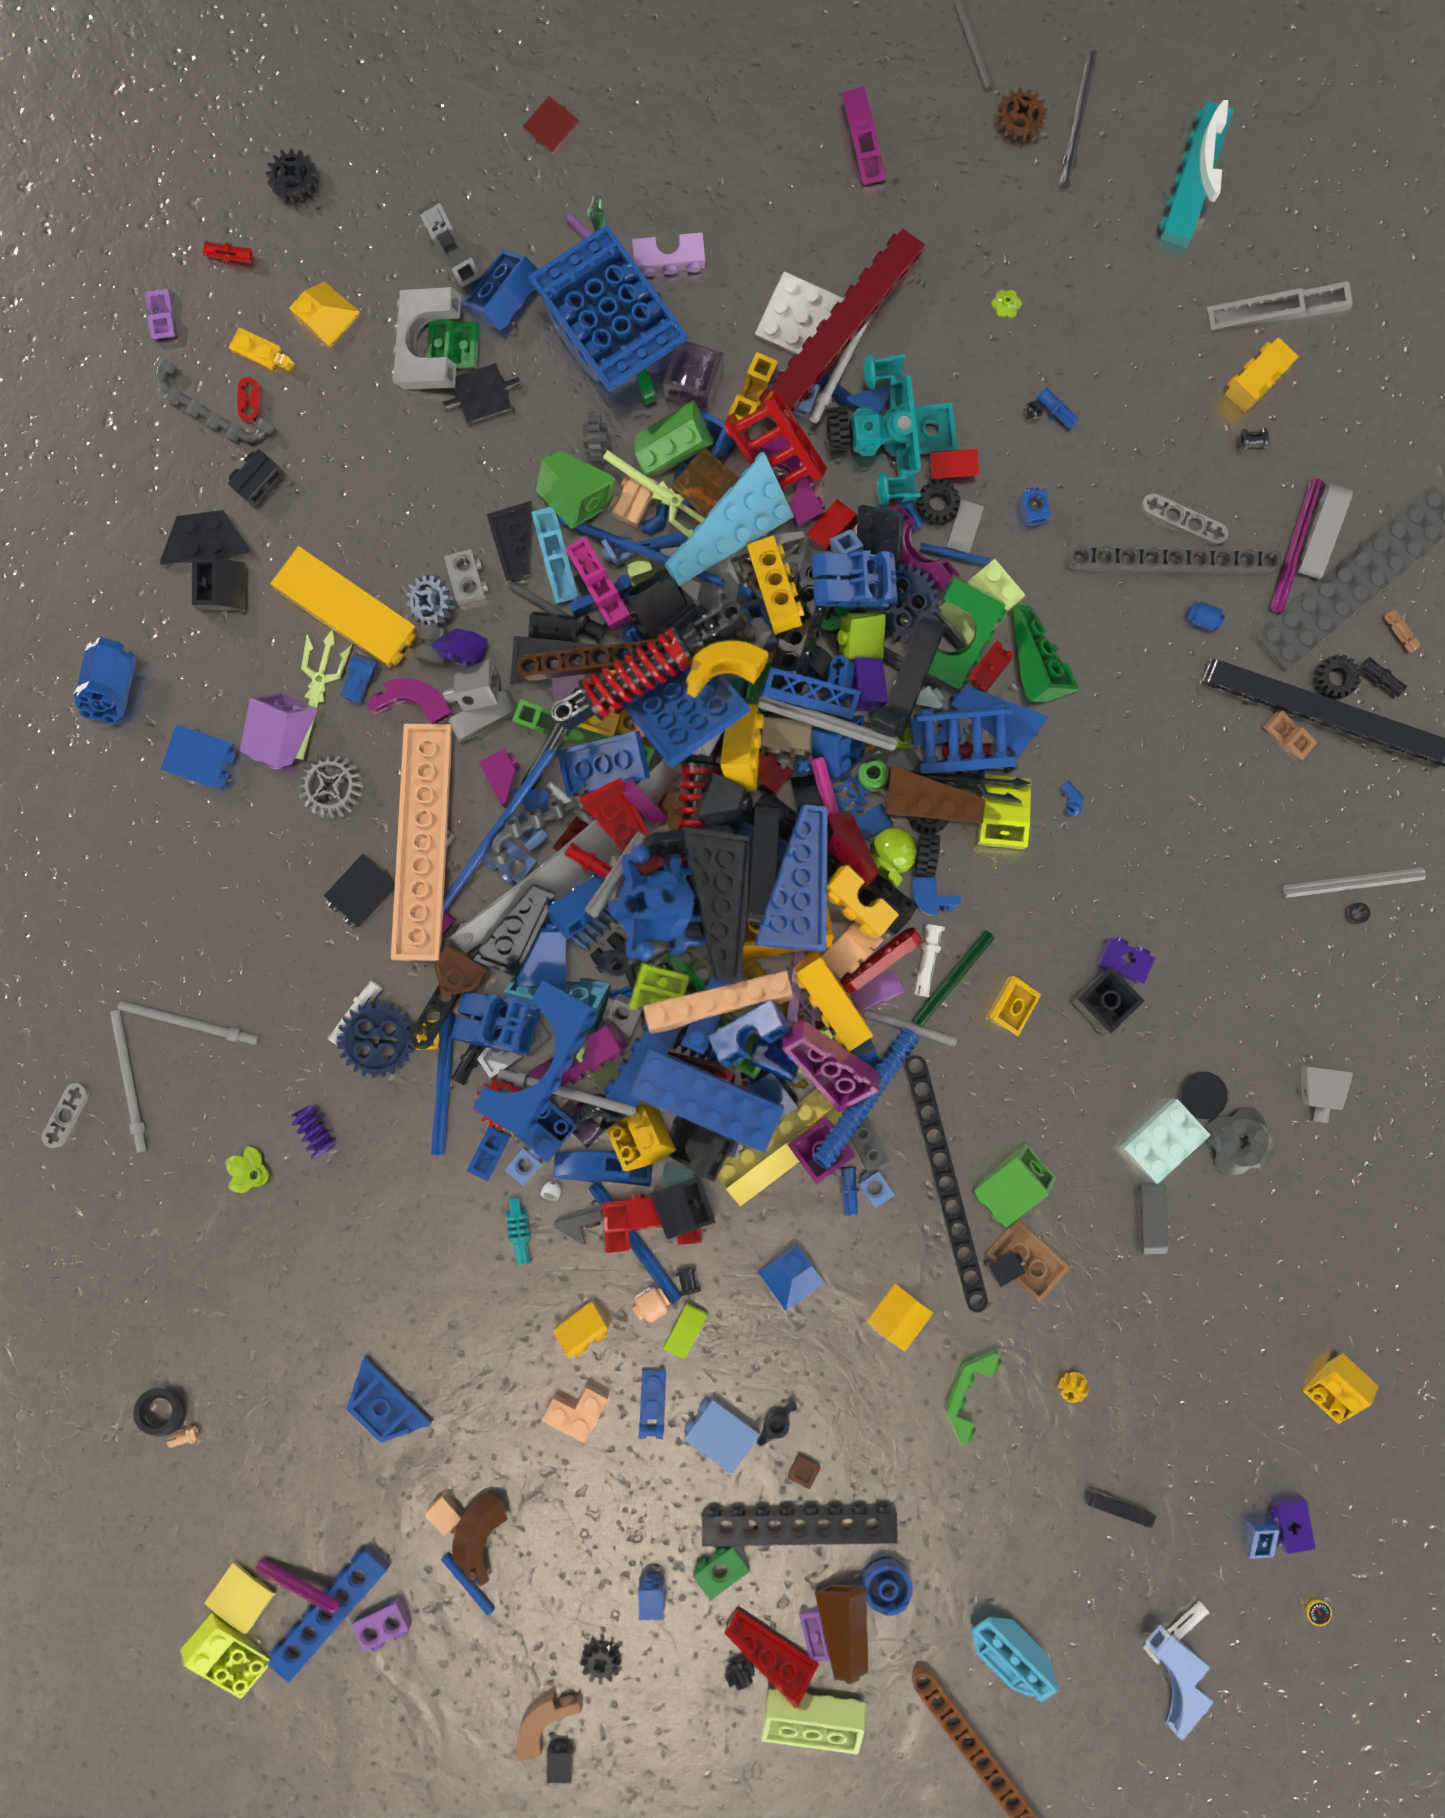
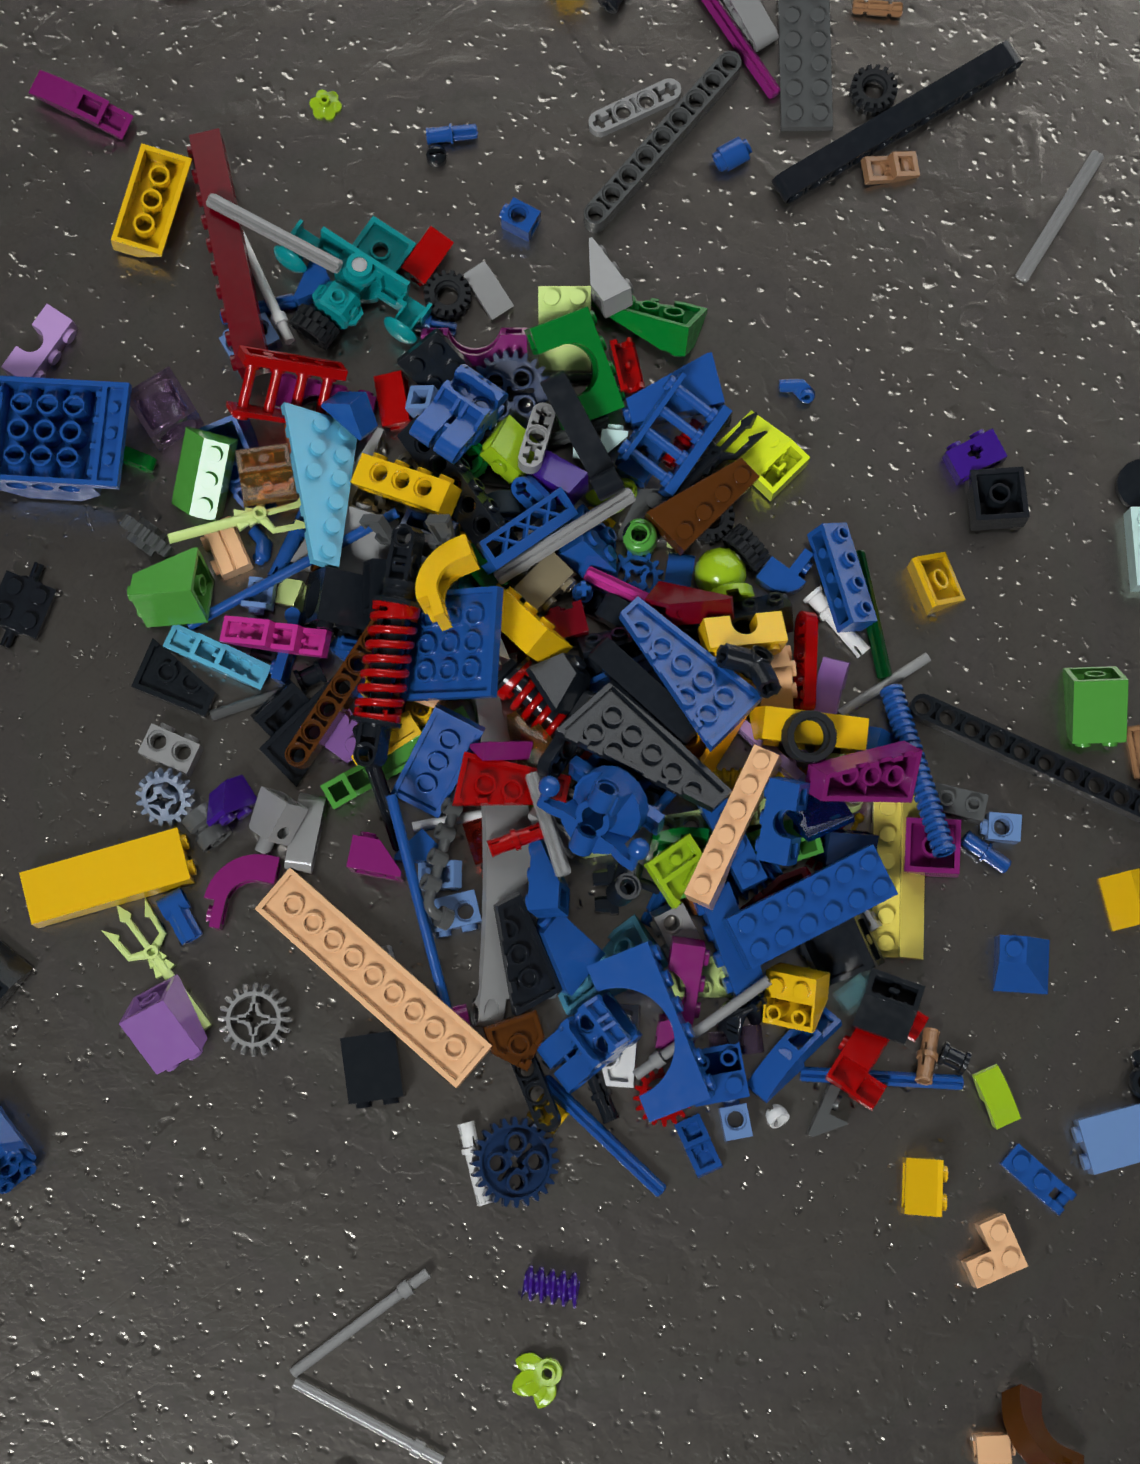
camera: 50 degrees left, 5 degrees down
blue brick [160,725,236,790] -> none
blue wing [346,1357,432,1443] -> none
teal hinge [505,1197,531,1265] -> none
medium blue piece [571,905,618,951] -> none
light nougat head [632,1287,670,1323] -> none
yellow arch [727,352,778,433] -> none
white plate [755,272,844,355] -> none
blue bar [919,543,990,567] -> none
black bush [1347,902,1370,924] -> none
black pin [1360,657,1407,698] -> none
none -> yellow slope [111,143,192,257]
none -> light grey axle [206,193,343,273]
none -> blue slope [321,391,378,441]
none -> light grey beam [518,403,556,474]
none -> light grey slope [589,237,634,318]
none -> black piece [715,643,782,698]
none -> black tyre [781,710,837,763]
none -> blue brick [807,522,878,633]
none -> medium nougat pin [915,1027,940,1085]

